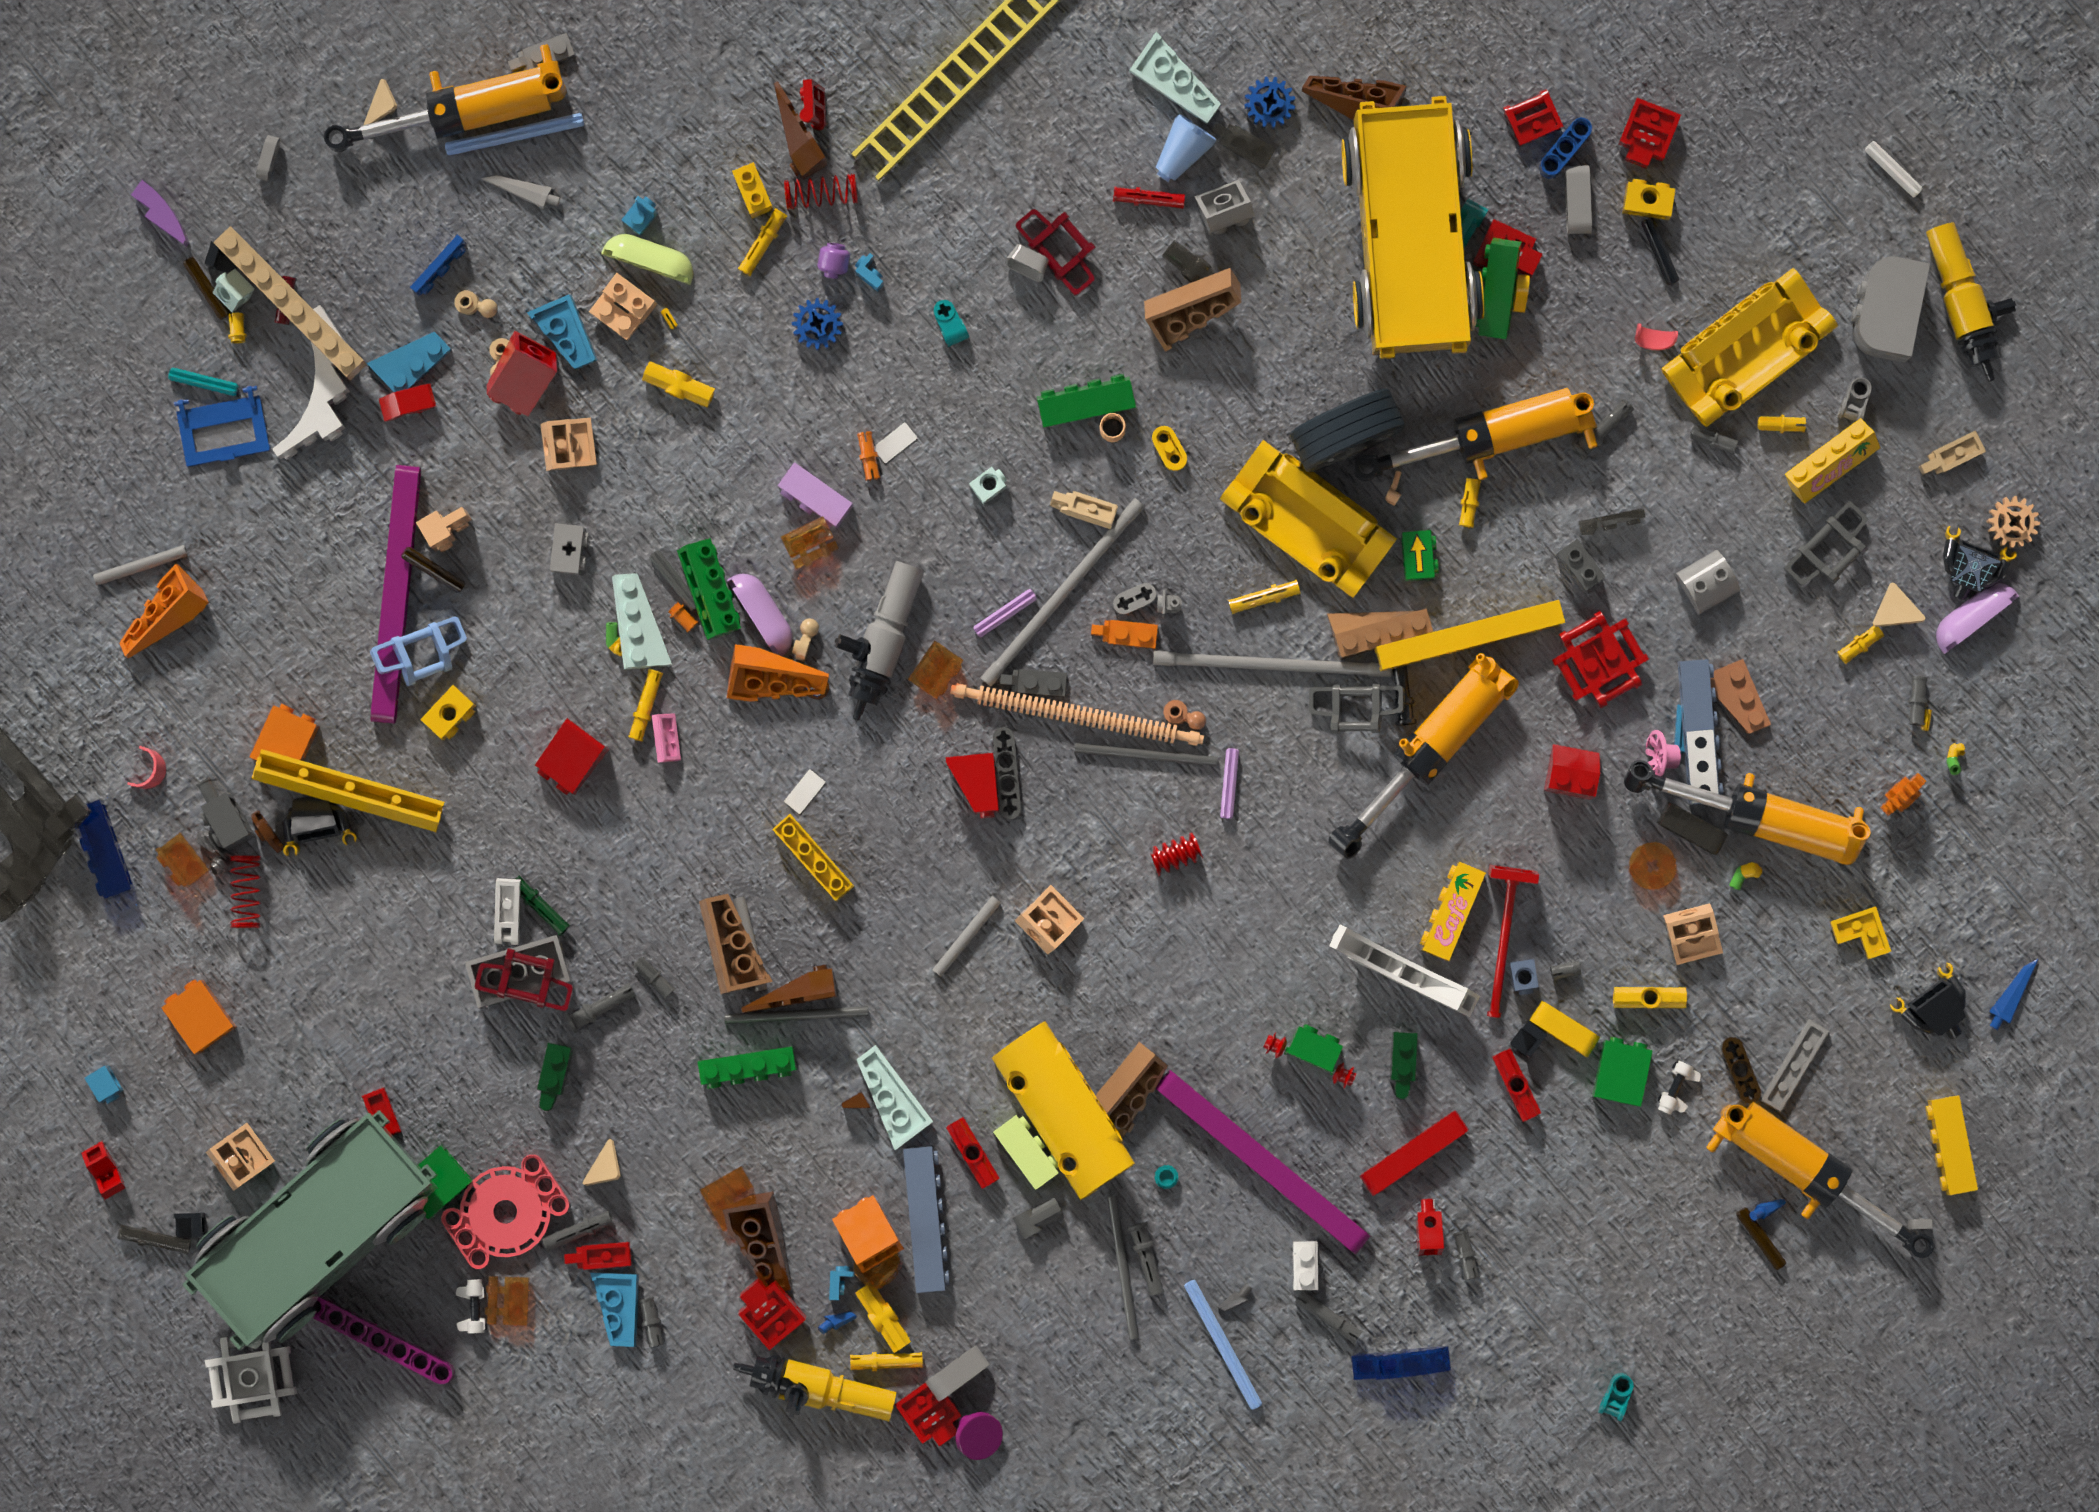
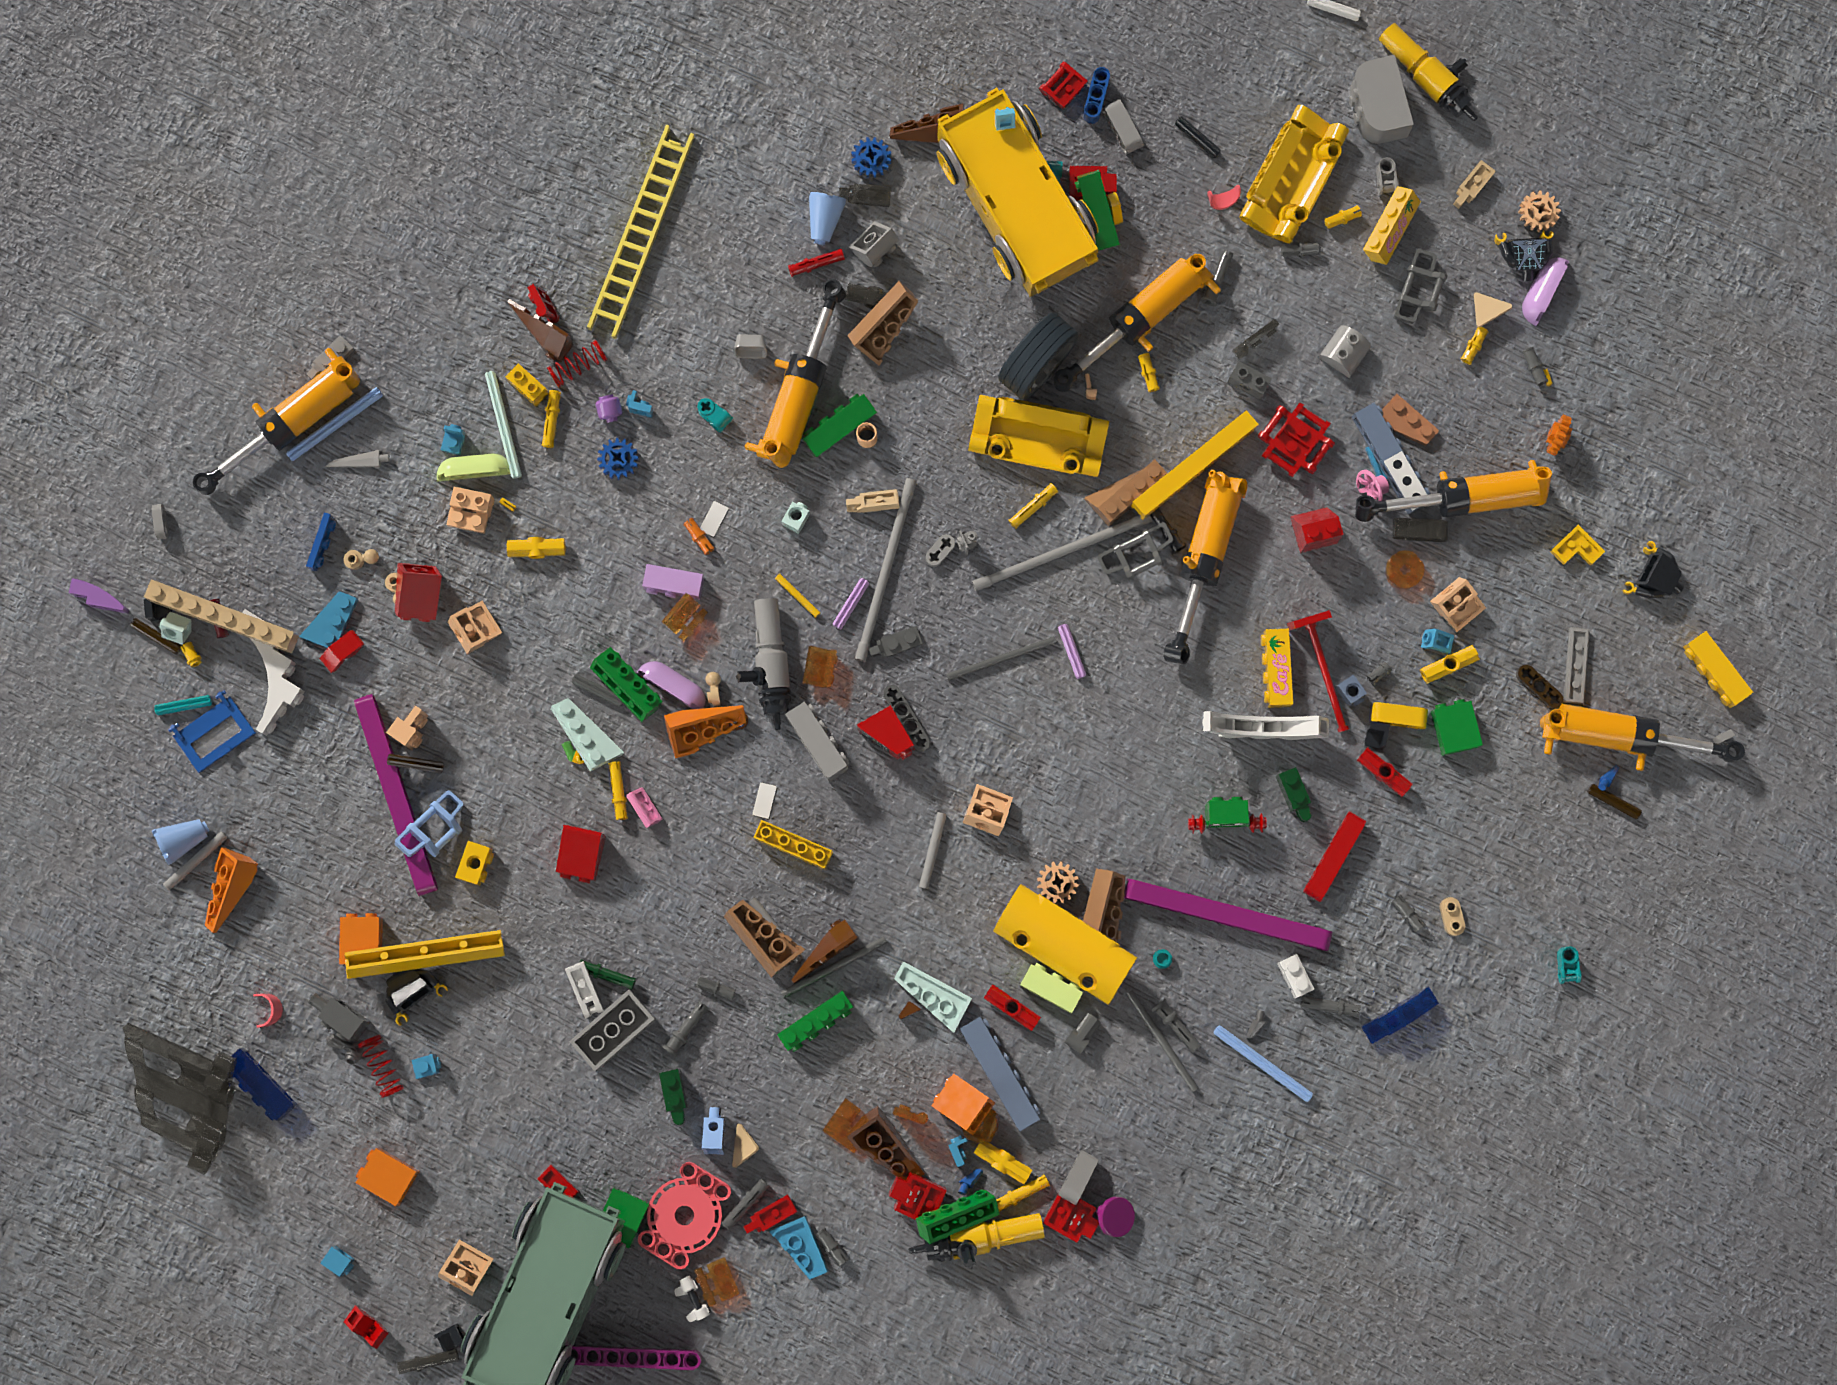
camera: 30 degrees left, 5 degrees down
clear orange bracket [155,833,210,888] -> none
reddish brown plate [250,810,285,853] -> none
tan piece [363,79,397,125] -> none
dark red bar [474,948,574,1011] -> none
dark azure wing [527,294,598,370] -> none
light grey brick [550,523,589,576] -> none
orange pin [668,602,698,633] -> none
light nougat hose [950,683,1204,746] -> none
dark red bar [1015,209,1096,296] -> none
orange hinge [1091,620,1158,649] -> none
light aqua wing [1129,32,1221,125] -> none
red piece [1150,833,1203,876] -> none
yellow plate [1152,426,1187,471] -> none
nougat plate [1164,700,1206,730] -> none
green brick [1401,530,1439,582] -> none
red torso [1416,1199,1444,1256] -> none
red piece [1618,98,1681,169] -> none
yellow brick [1622,179,1675,220] -> none
white piece [1658,1061,1701,1115] -> none
arm [1729,862,1763,891] -> none
arm [1946,743,1965,775] -> none
blue bar [1989,959,2038,1031] -> none
none -> light blue cone [152,819,209,865]
none -> dark azure bracket [412,1054,442,1079]
none -> light aqua axle [485,371,522,479]
none -> light blue torso [702,1107,725,1155]
none -> light orange piece [745,279,846,468]
none -> yellow bar [775,574,821,618]
none -> light grey brick [785,701,849,783]
none -> clear orange plate [892,1104,928,1124]
none -> green brick [916,1190,1000,1244]
none -> medium azure tile [995,107,1015,131]
none -> light nougat gear [1037,861,1079,904]
none -> dark azure bracket [1421,629,1455,654]
none -> tan plate [1440,897,1465,936]

